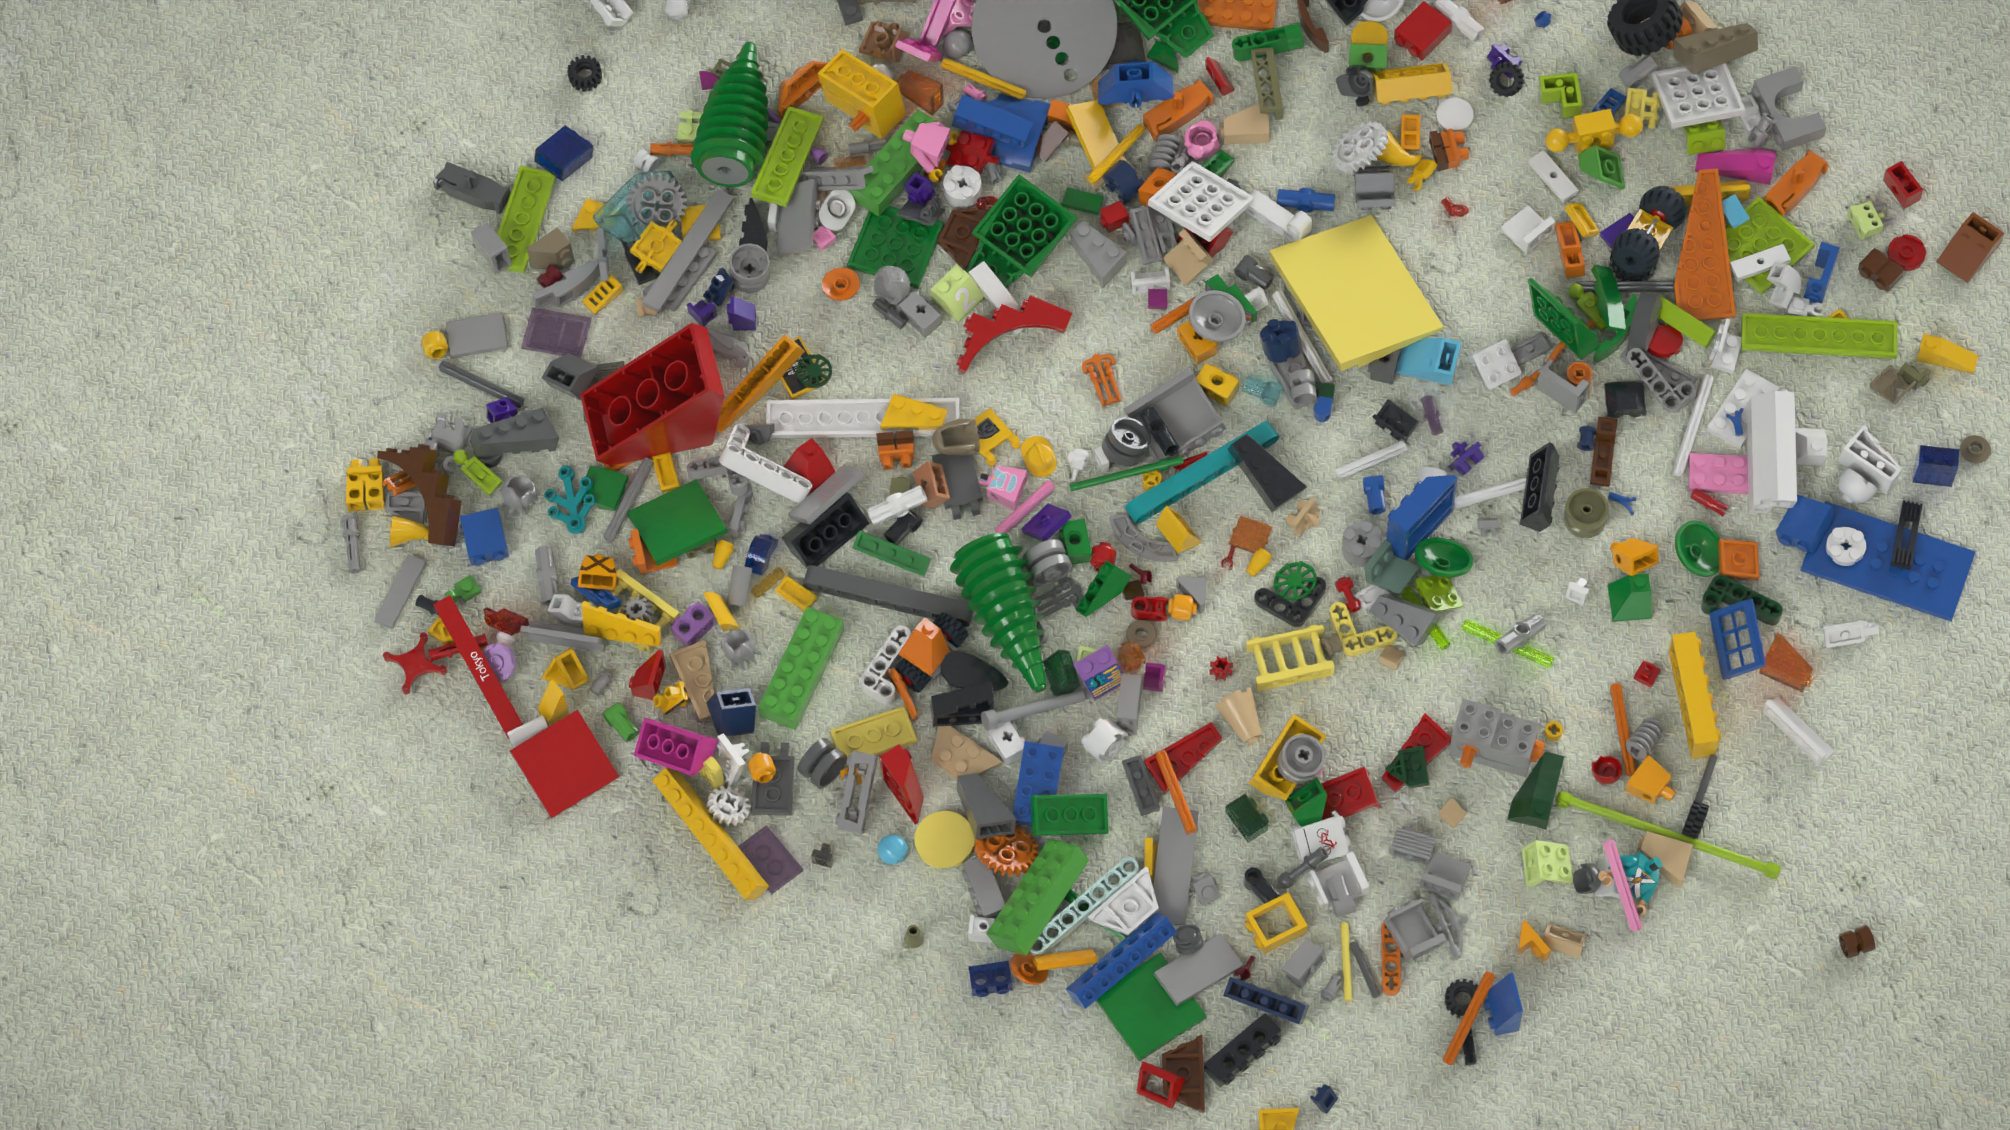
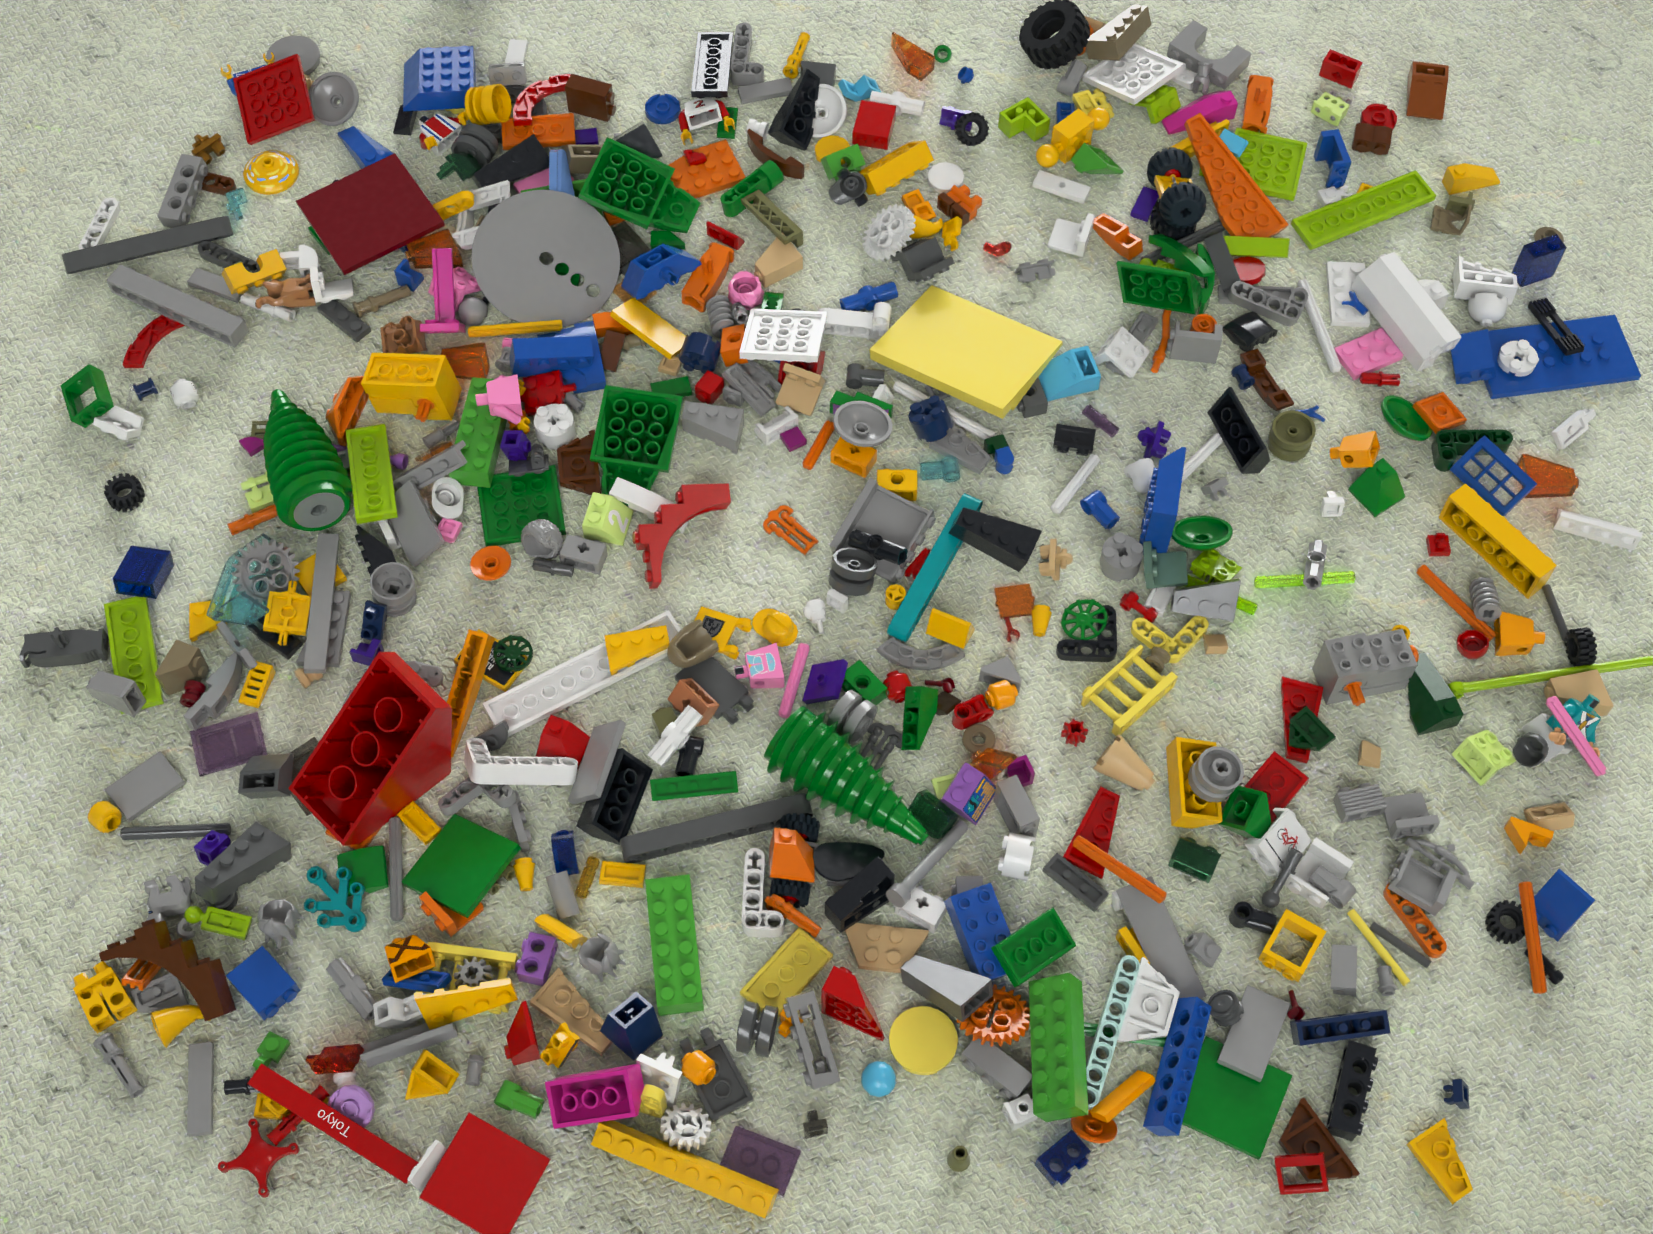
camera: 35 degrees left, 5 degrees down
yellow slope [538,680,569,727] -> none
white wheel [633,149,660,175] -> none
dark purple slope [727,296,756,331] -> none
orange hips [876,430,914,470] -> none
clear red arm [976,196,998,209] -> none
green bar [1069,456,1184,491] -> none
yellow axle [1087,124,1146,184] -> none
light grey wheel [1289,369,1317,405] -> none
yellow tile [1564,203,1600,238] -> none
white bracket [1709,318,1742,374] -> none
white tile [1730,244,1791,281] -> none
white brick [1767,262,1801,309] -> none
none -> light grey hinge [1015,259,1056,283]

